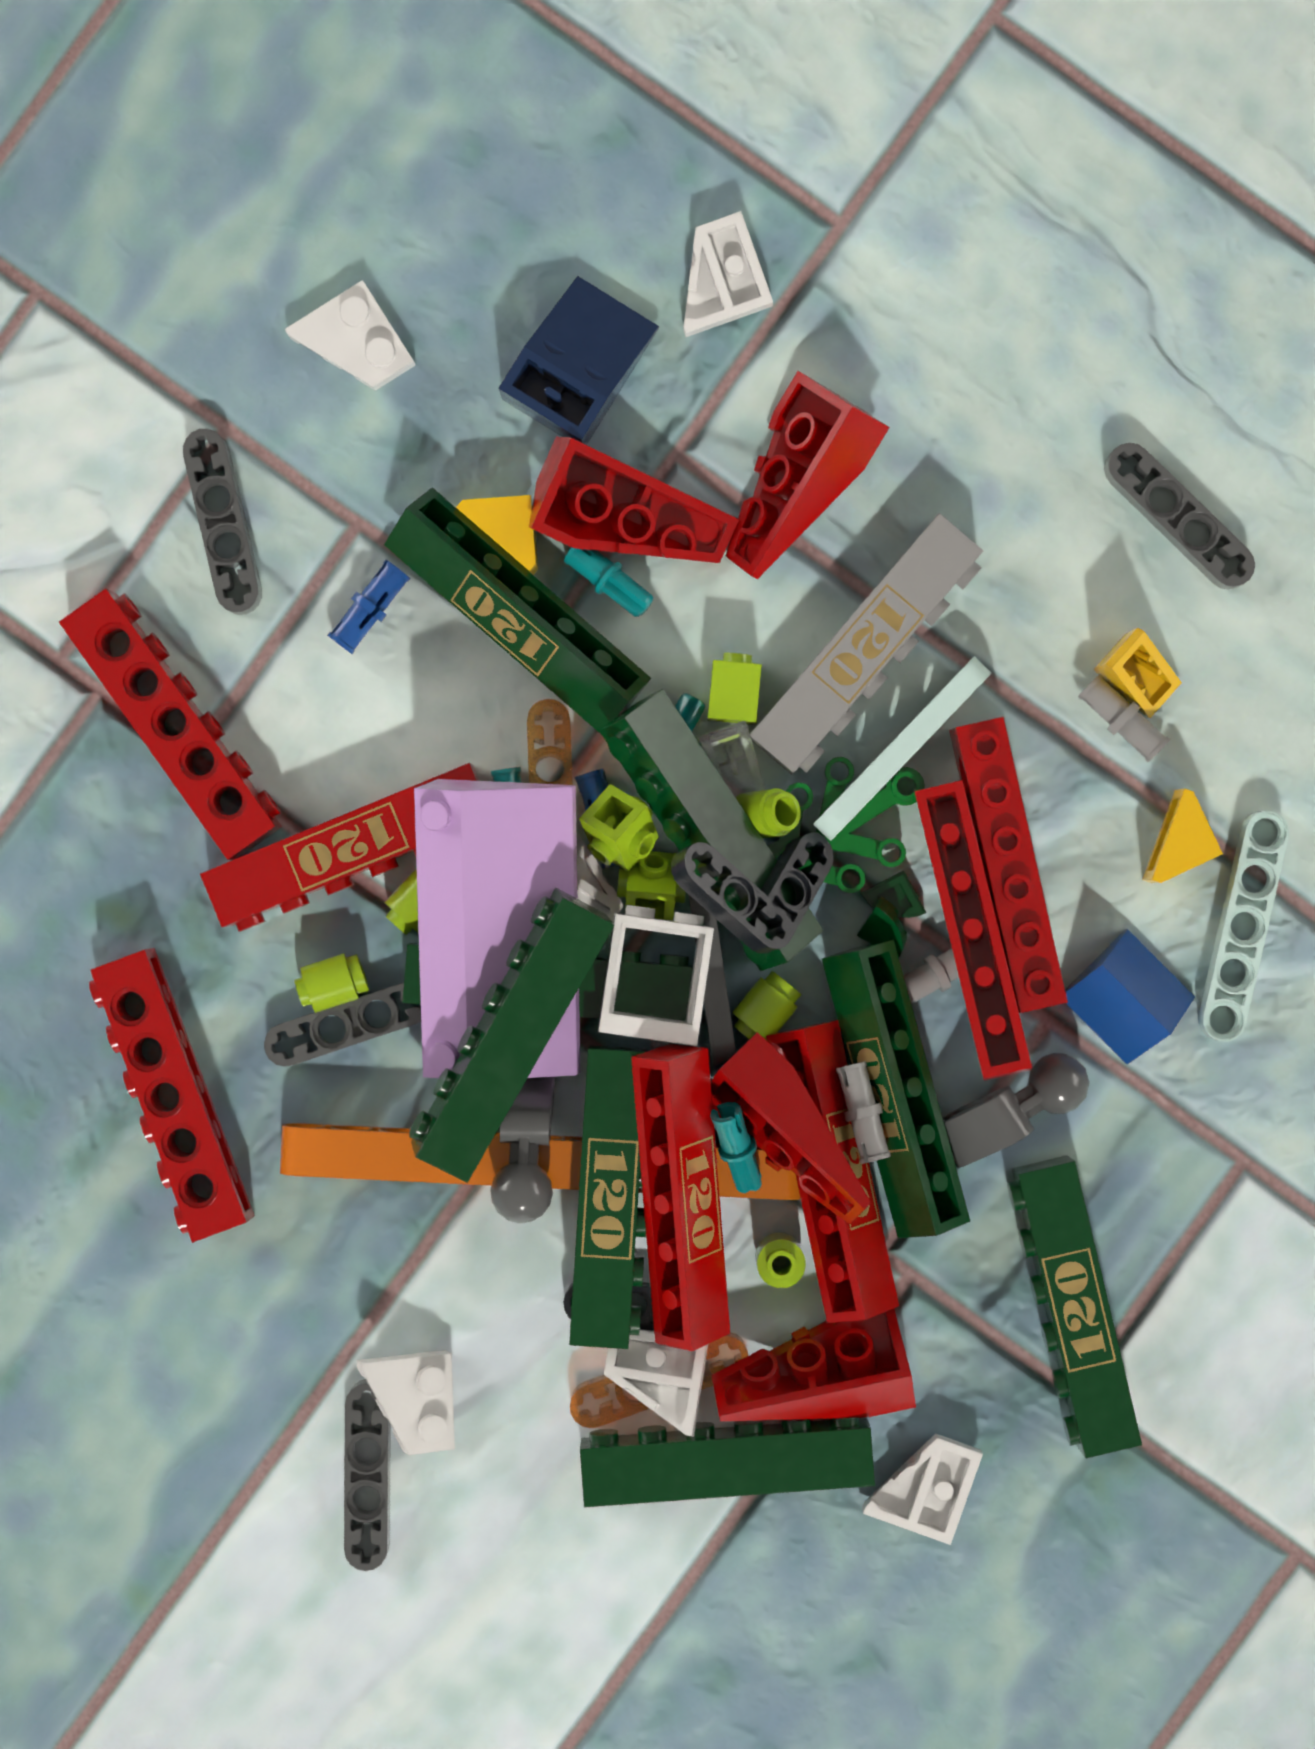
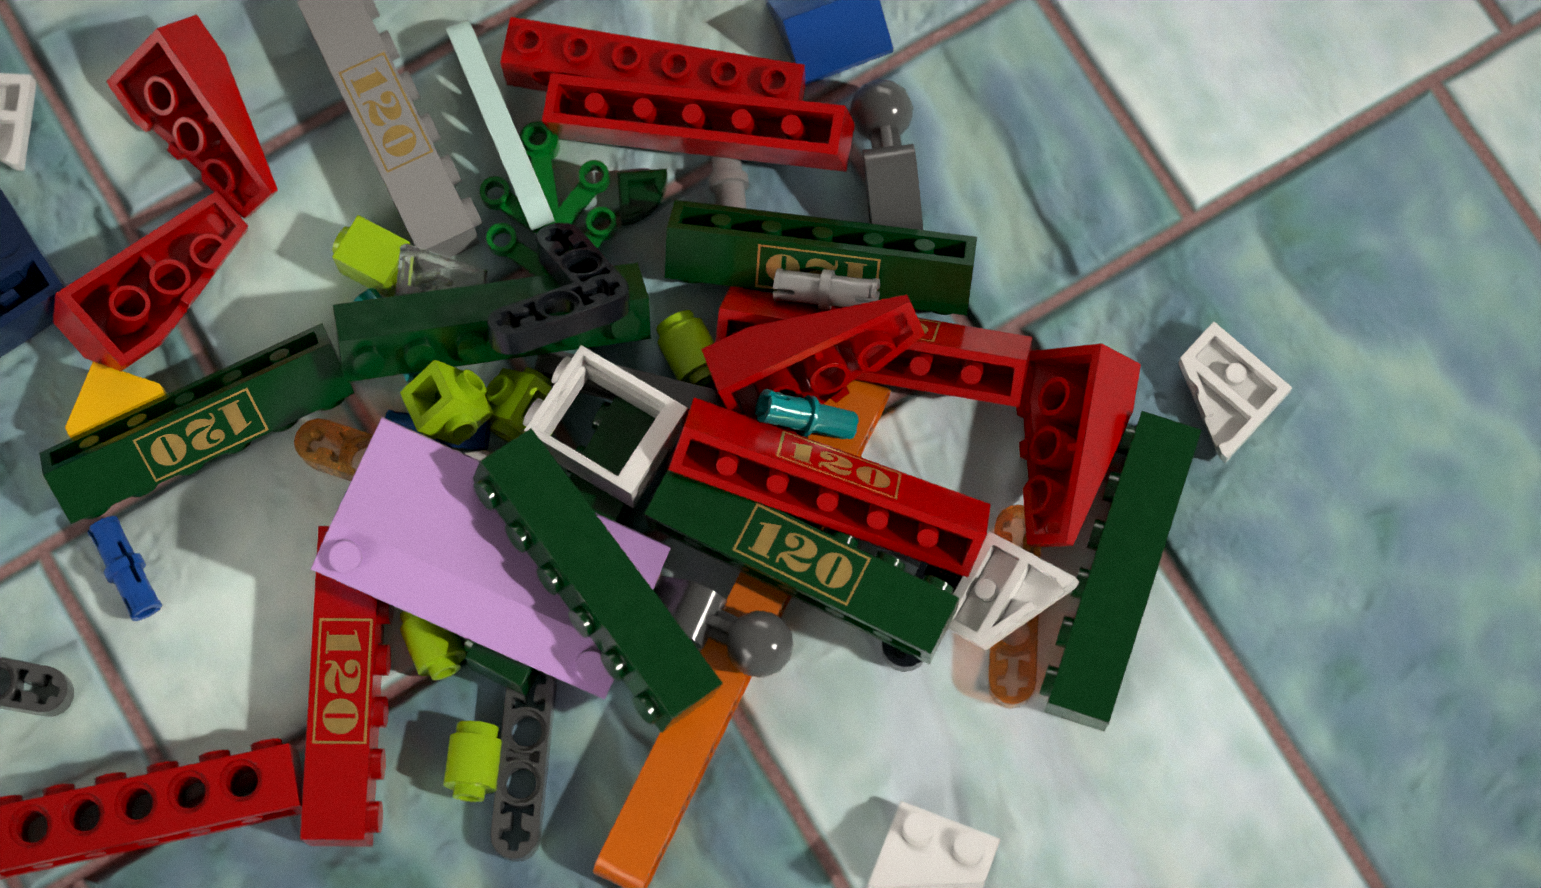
camera: 60 degrees left, 15 degrees down
teal axle [564,548,654,617] -> none
lime brick [735,788,801,839] -> none
lime brick [755,1233,806,1288] -> none
dark green tile [857,896,907,957] -> none
dark green brick [1007,1155,1142,1459] -> none

